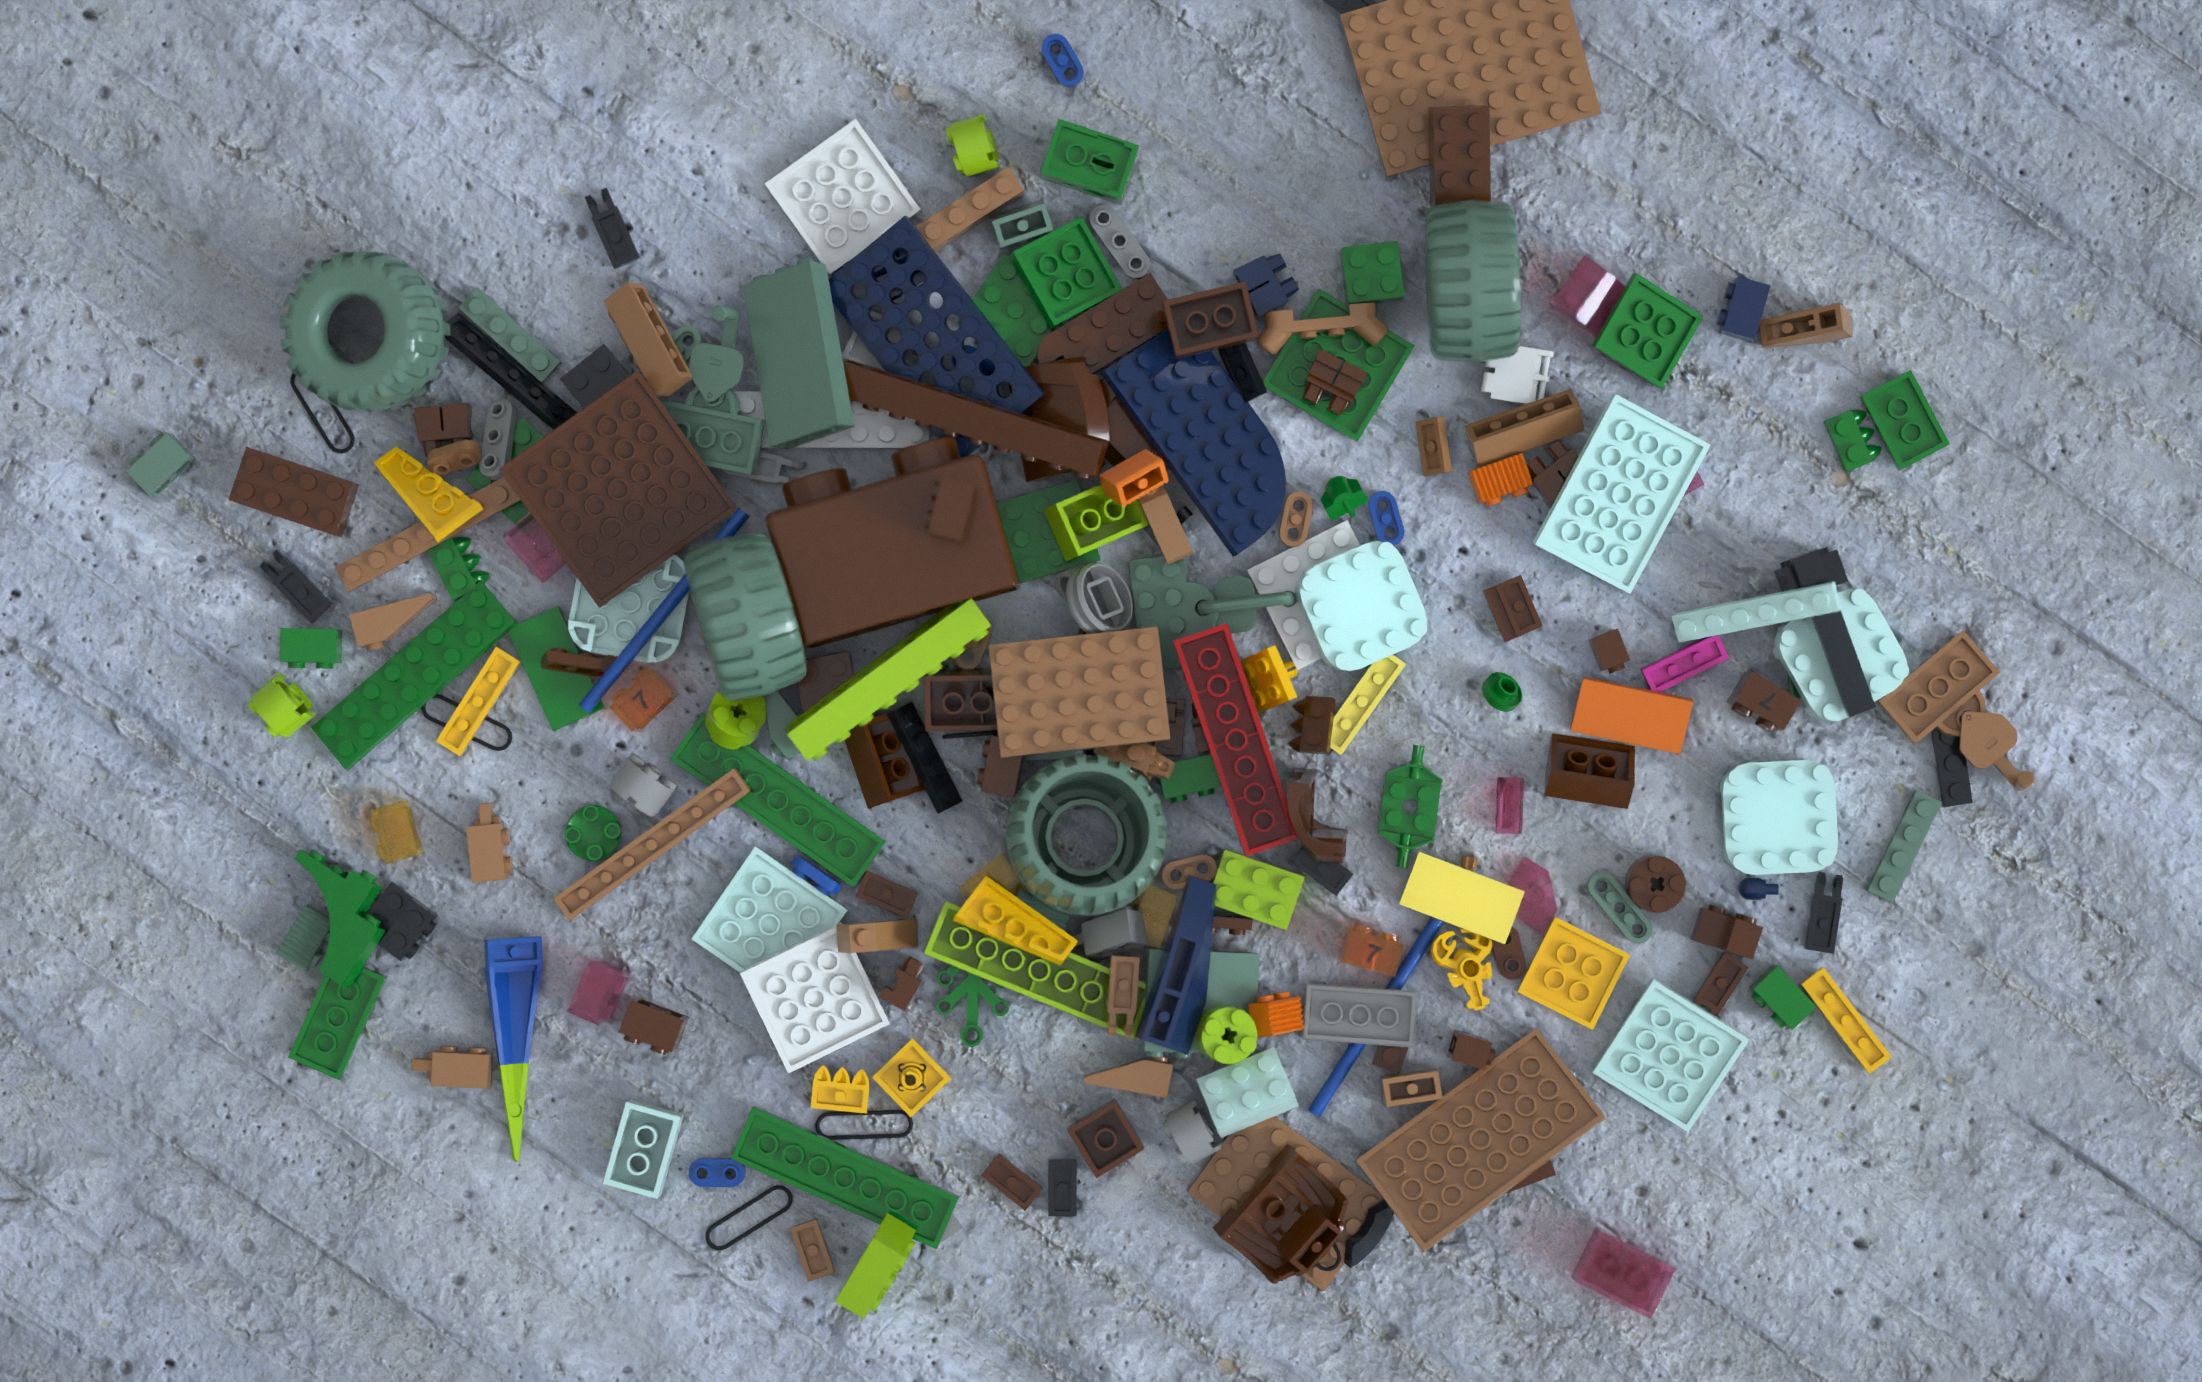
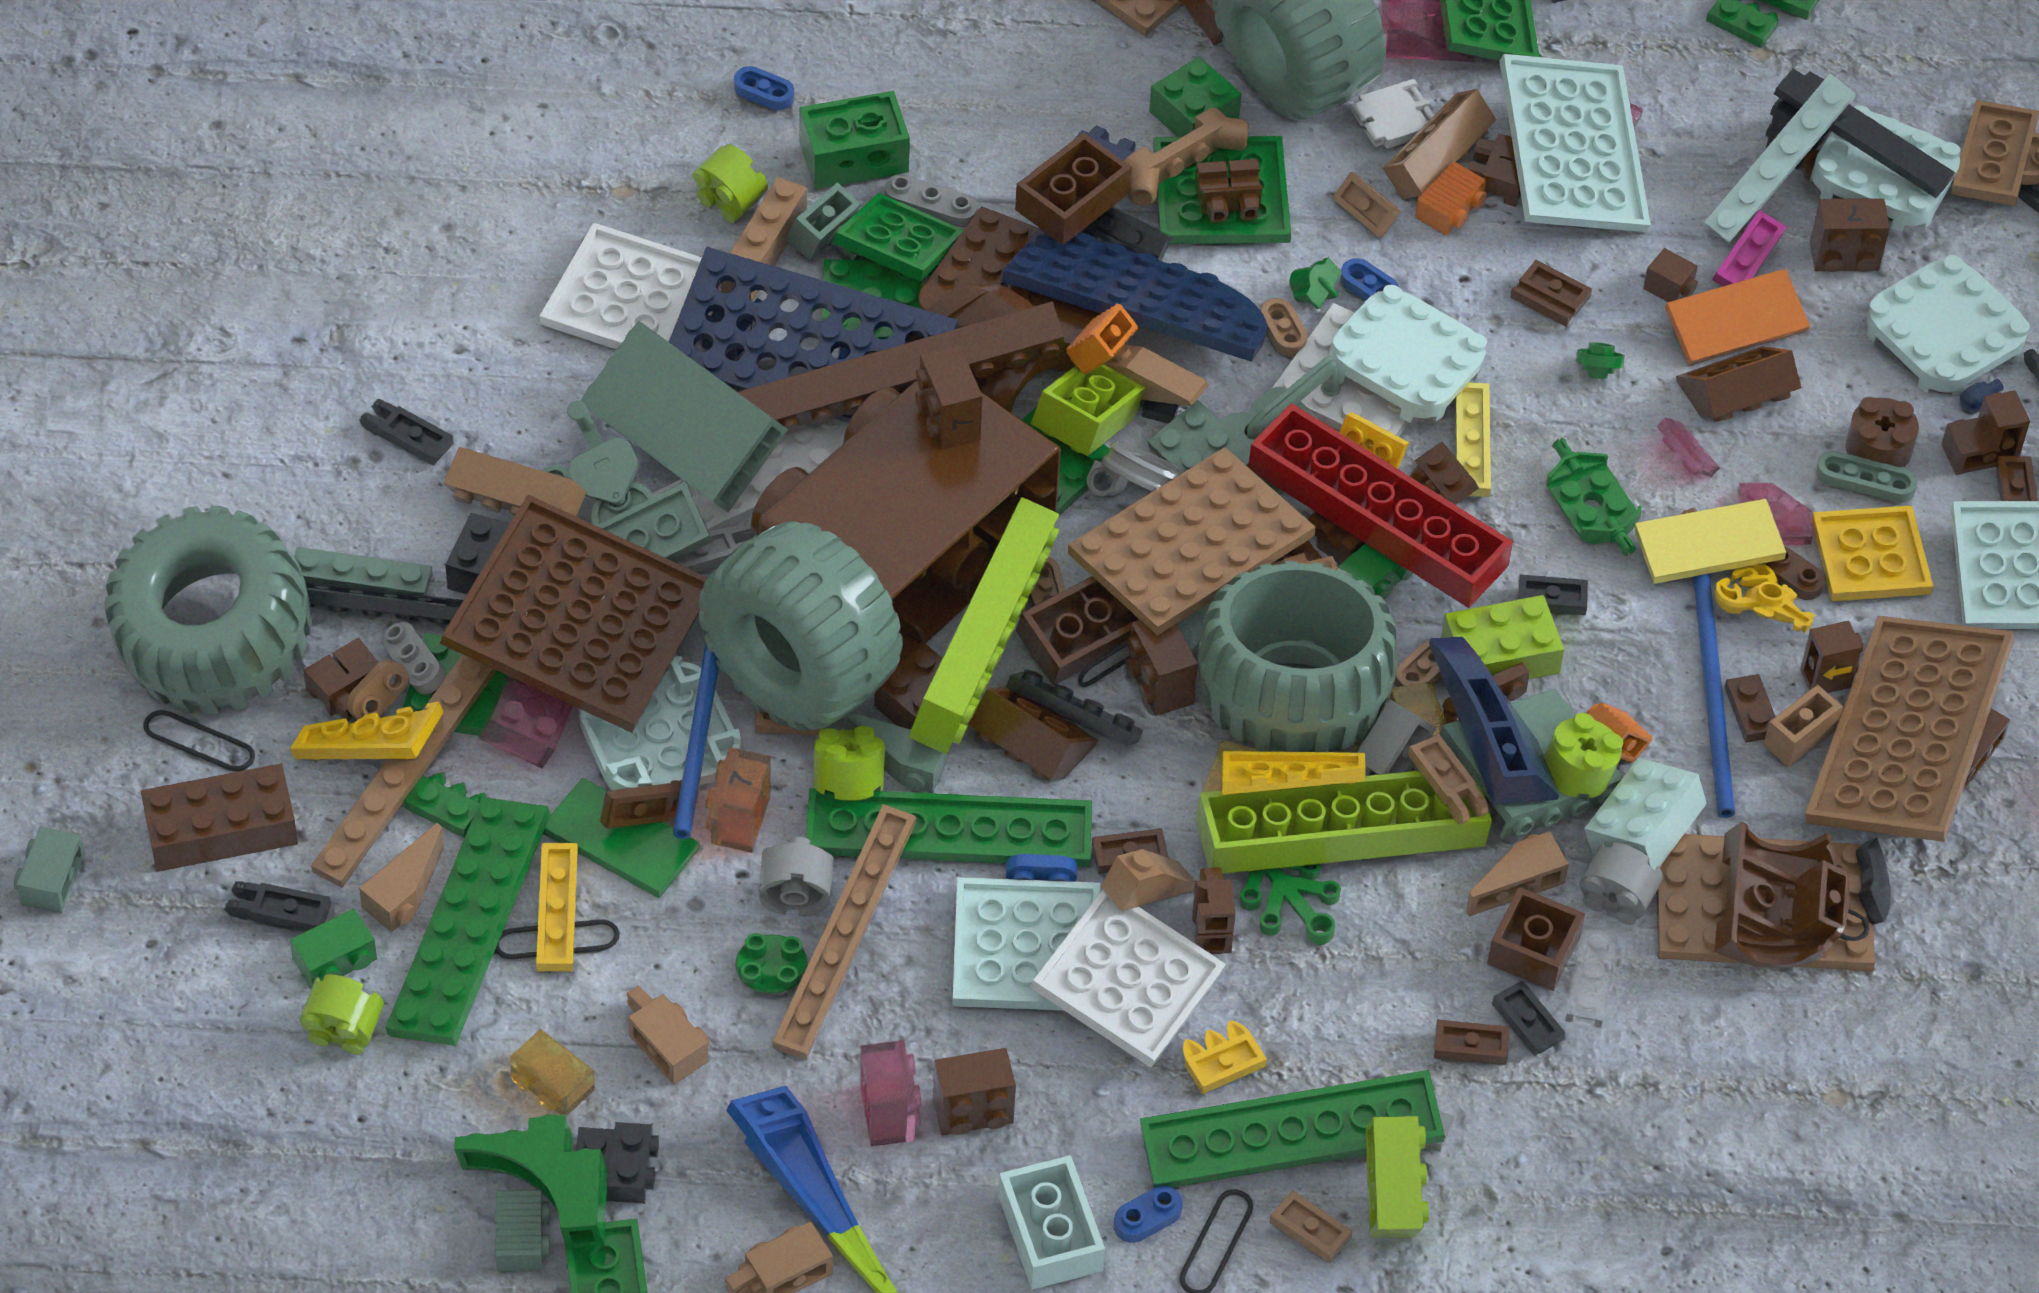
camera: 35 degrees left, 35 degrees down
black piece [815,1110,913,1140] -> none
yellow plate [872,1038,952,1117] -> none
reddish brown piece [1287,768,1348,863] -> none
light grey tile [1302,983,1419,1048] -> none
clear orange brick [1337,923,1405,977] -> none

